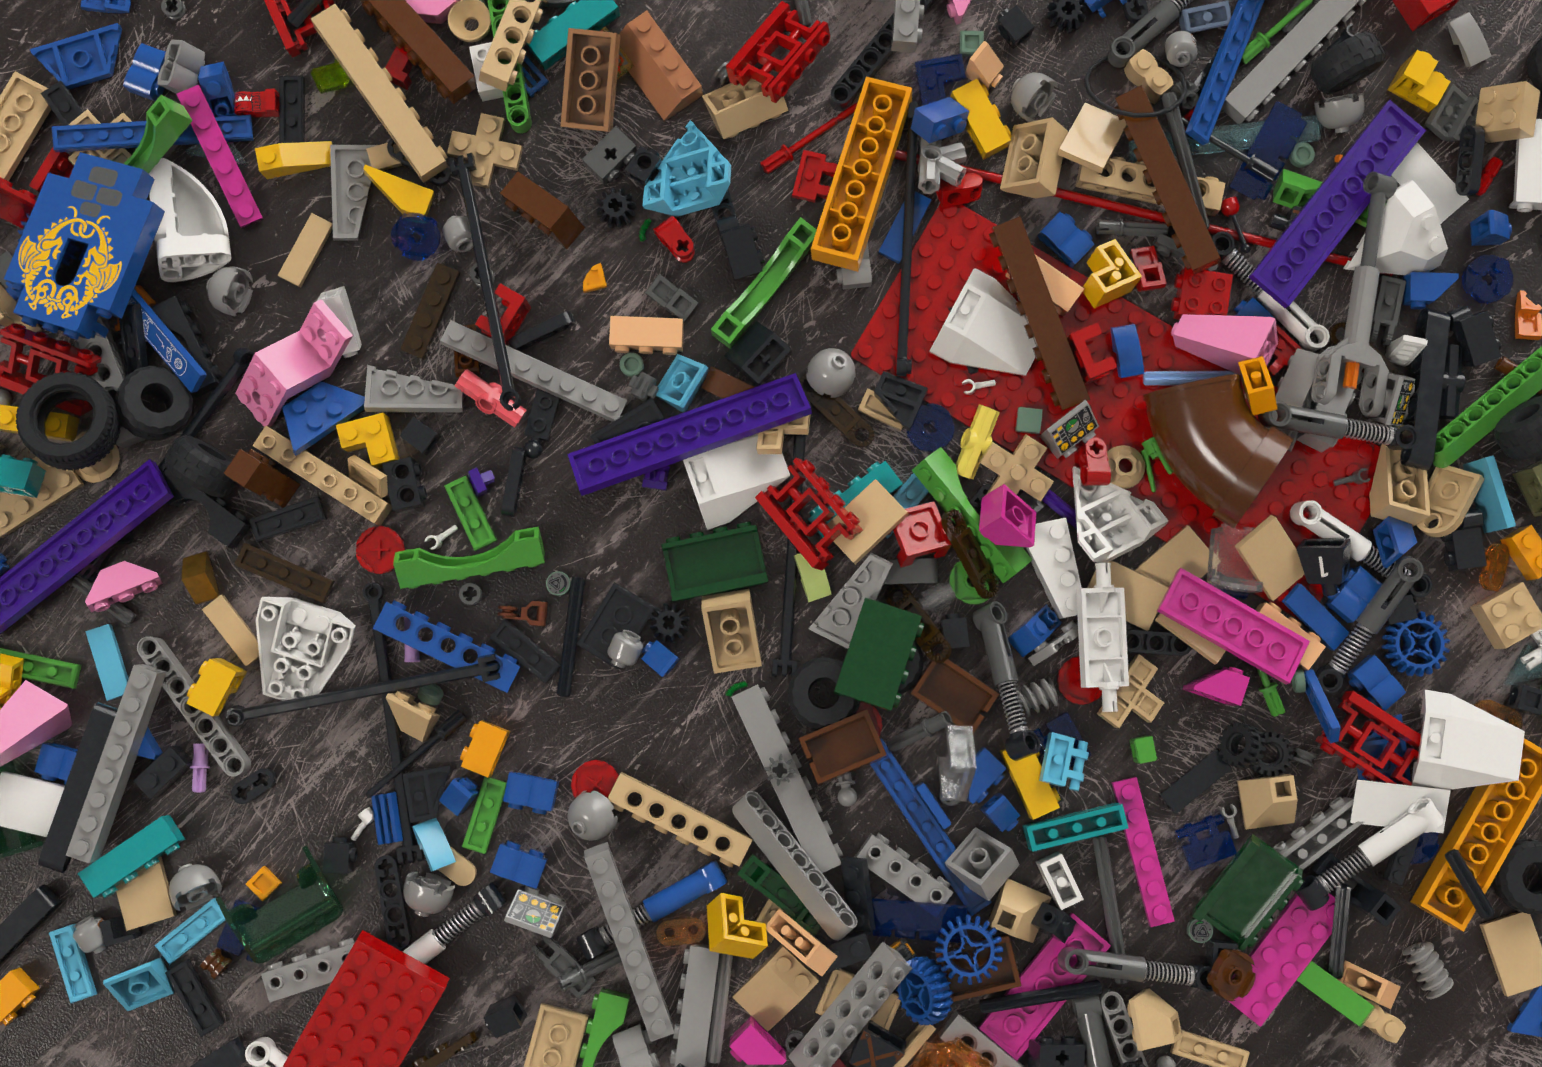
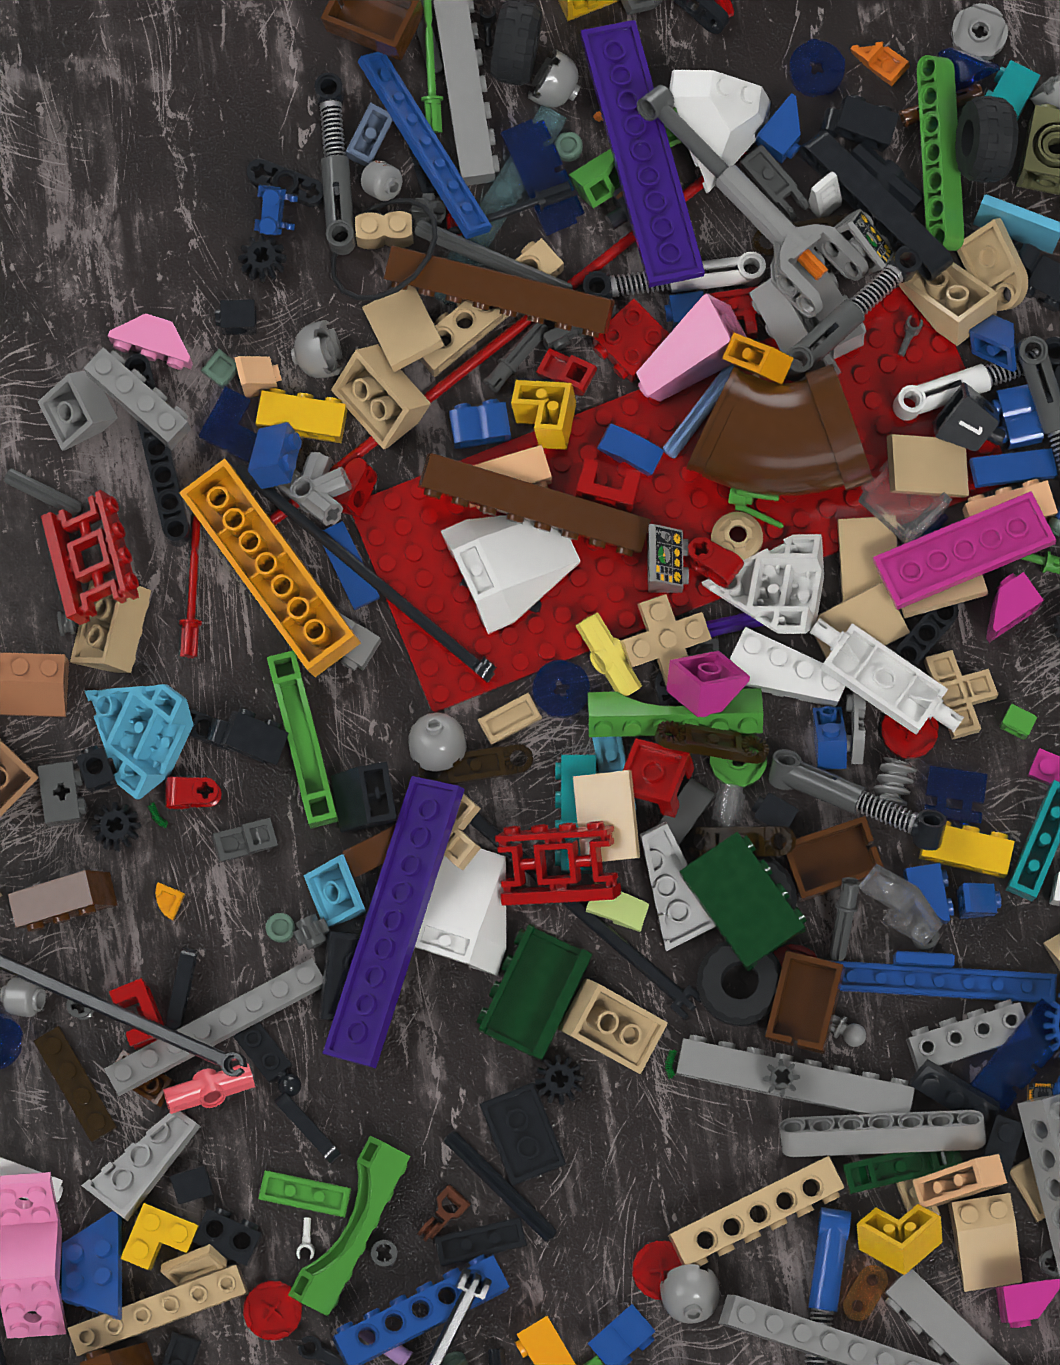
camera: 50 degrees left, 5 degrees down
dark purple tile [468,468,495,498] -> none
tile [546,571,571,596] -> none
light grey head [607,630,643,668] -> none
light nougat brick [609,316,684,355] -> none
blue slope [641,640,680,678] -> none
dark purple tile [642,466,670,491] -> none
light grey axle [707,953,733,1064] -> none
red plate [792,150,838,203] -> none
black wing [874,371,928,431] -> none
light grey slope [945,827,1020,901] -> none
white hand [962,379,996,395] -> none
sand green tile [1015,407,1043,434] -> none
medium azure plate [1039,732,1089,791] -> none
hinge [1220,197,1251,253] -> none
white sticker [1391,142,1469,224] -> none
blue slope [1470,210,1512,246] -> none

